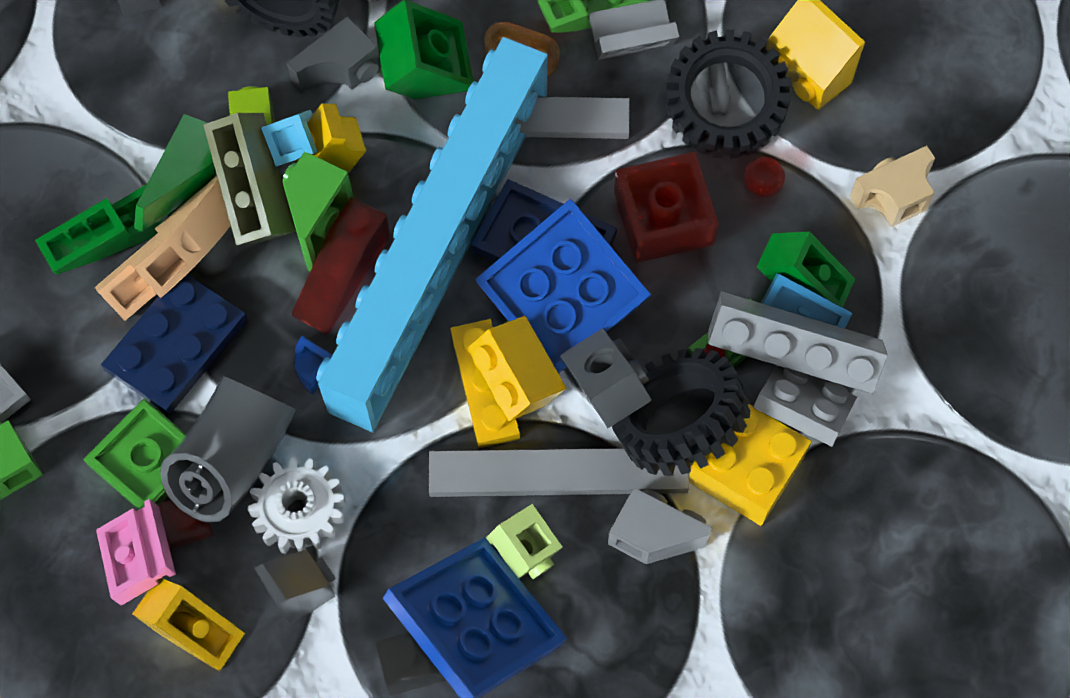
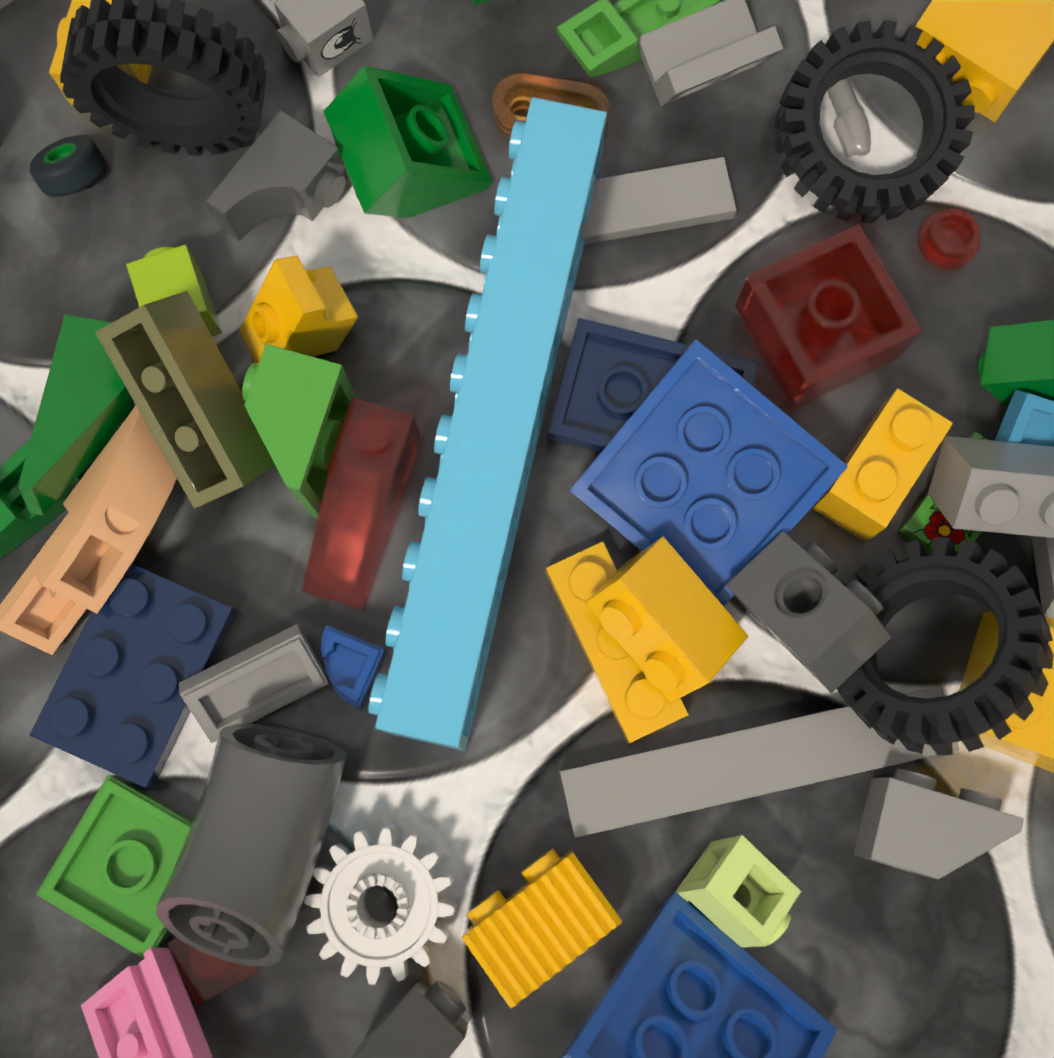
camera: 10 degrees left, 10 degrees up
medium azure panel [261,109,317,166] -> none
none -> black wheel [29,135,105,197]
none -> light grey tile [179,624,329,743]
none -> yellow brick [461,848,623,1008]
none -> yellow brick [812,388,953,543]

